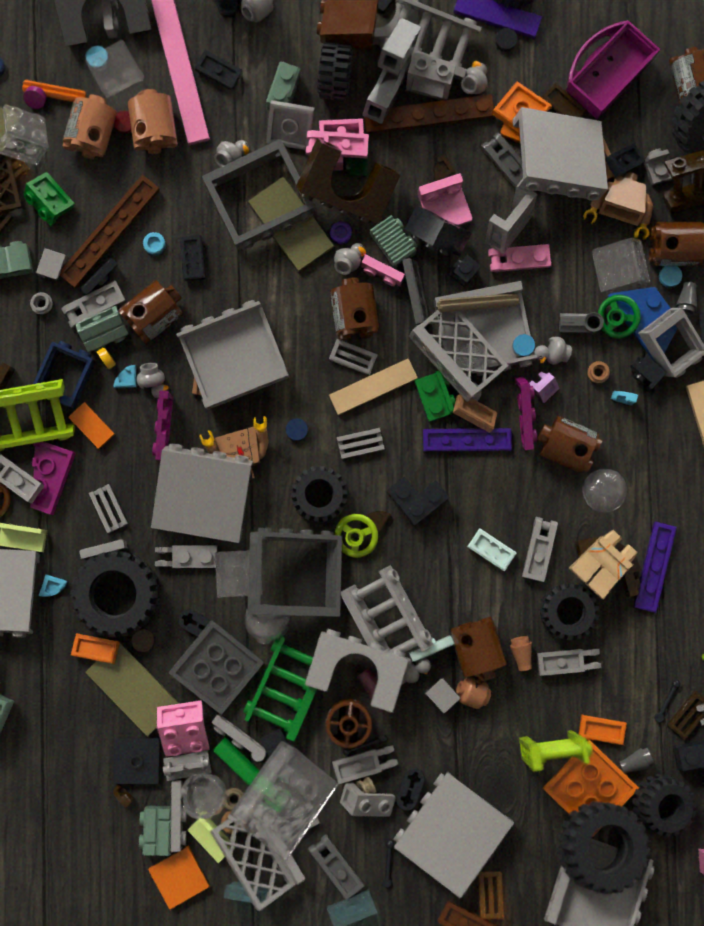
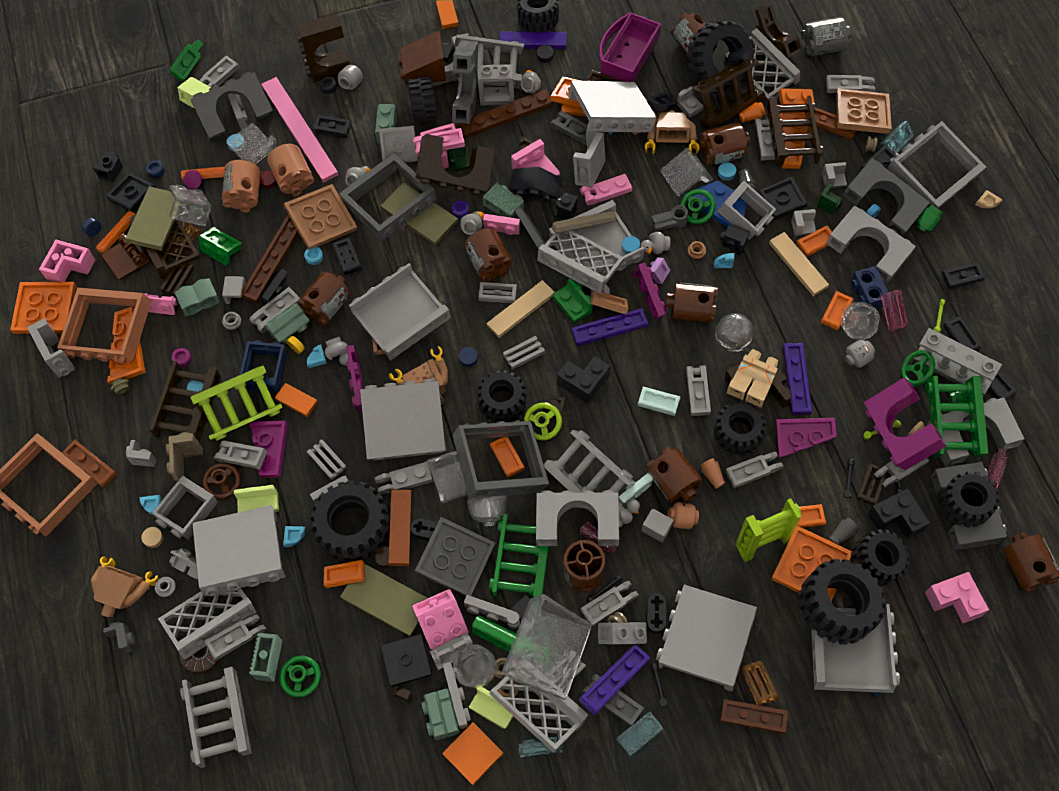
camera: 10 degrees left, 20 degrees down
none -> green piece [279,656,321,697]
none -> medium nougat plate [284,184,357,250]
none -> dark orange tile [388,490,411,566]
none -> orange tile [490,437,525,478]
none -> dark purple tile [579,644,650,716]
none -> magenta wing [775,418,837,459]

